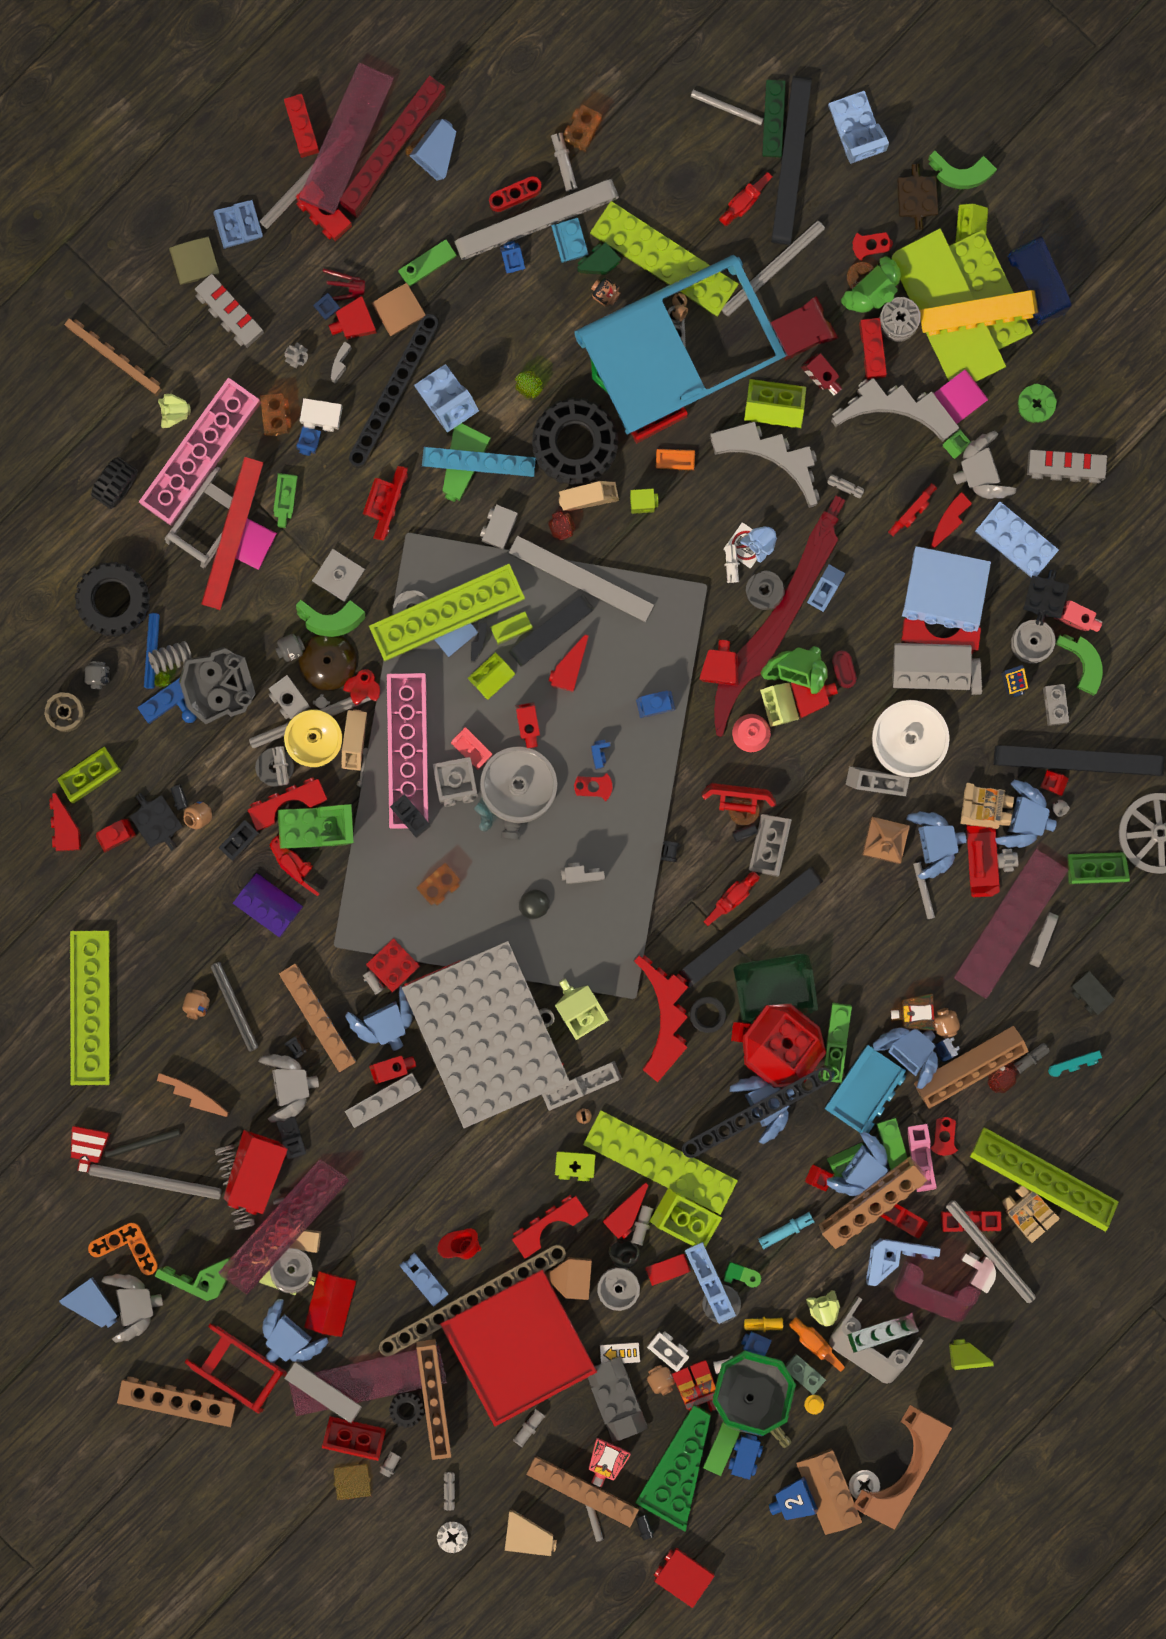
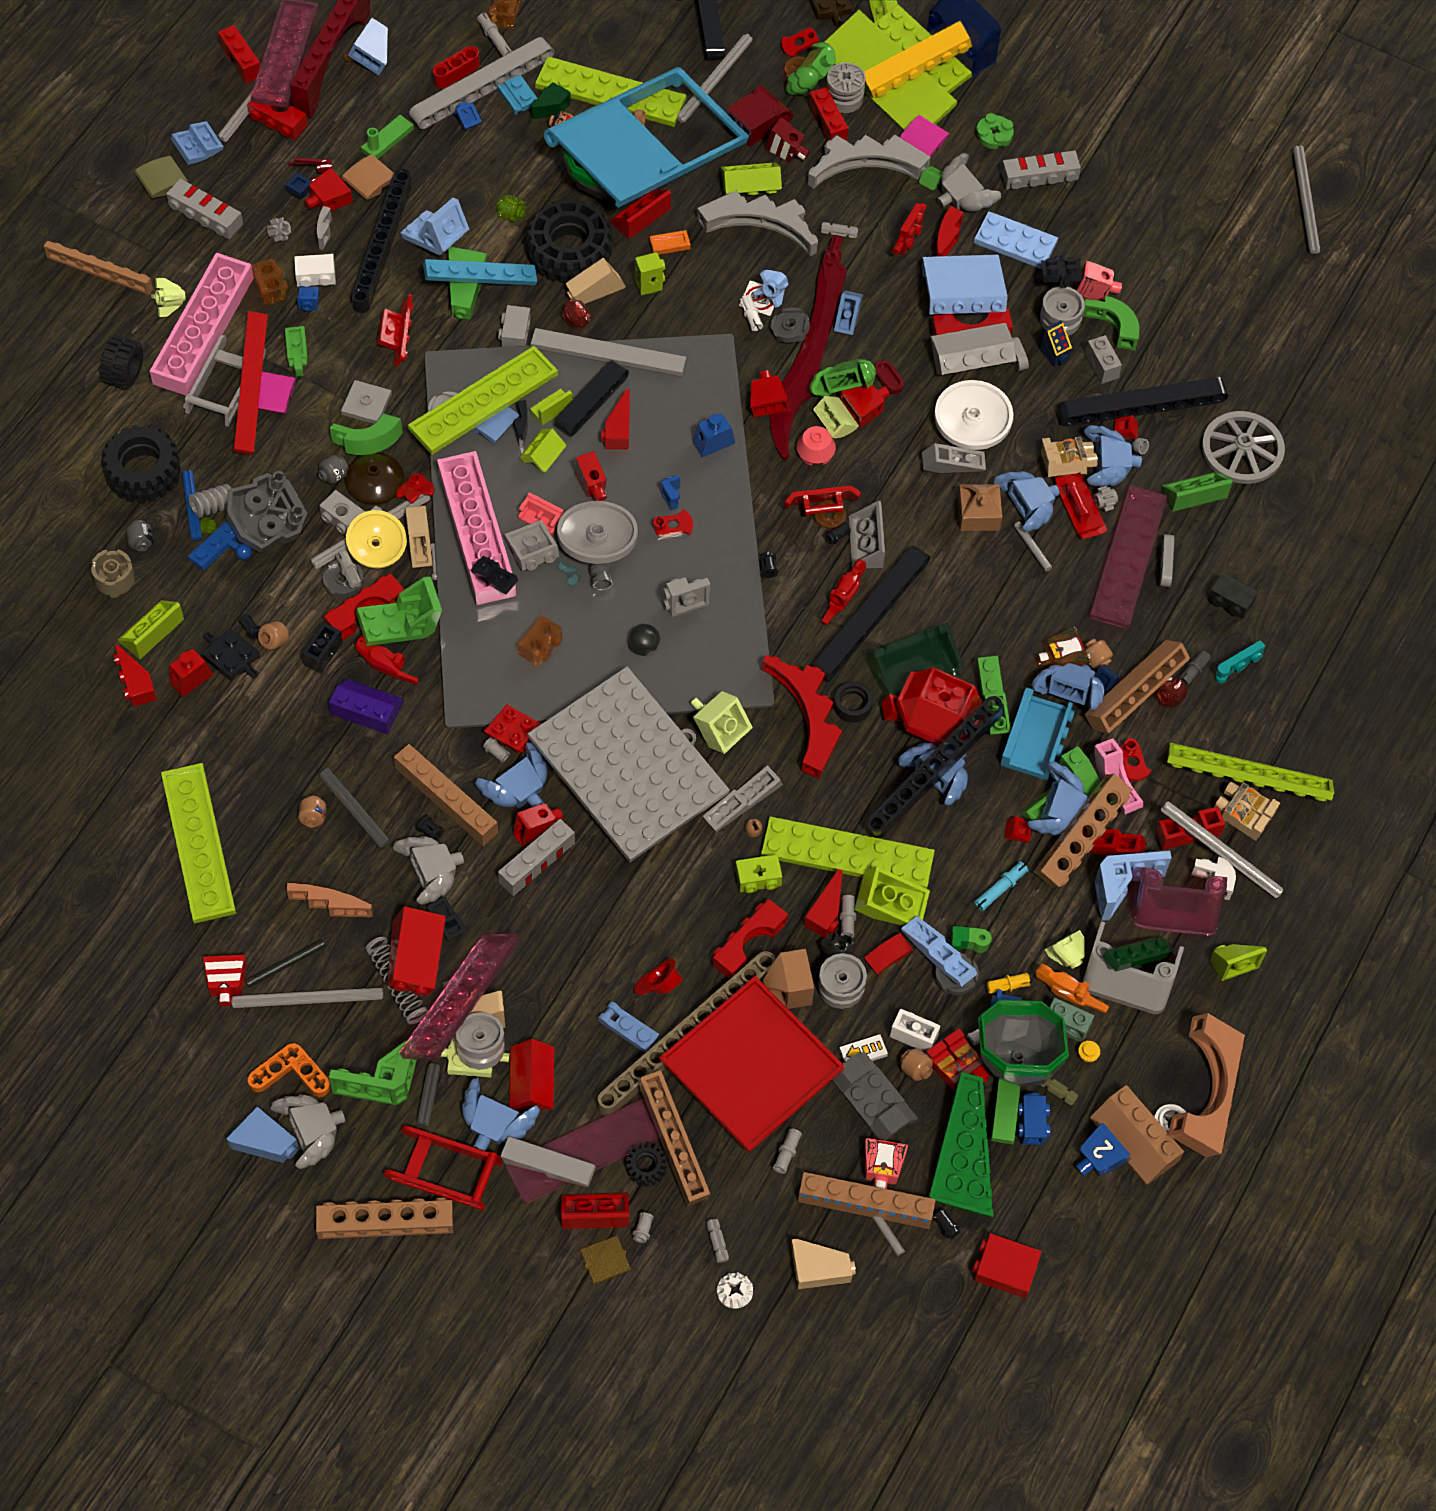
camera: 15 degrees left, 25 degrees down
red animal [719,172,773,226] -> none
none -> dark grey axle [417,1063,440,1126]

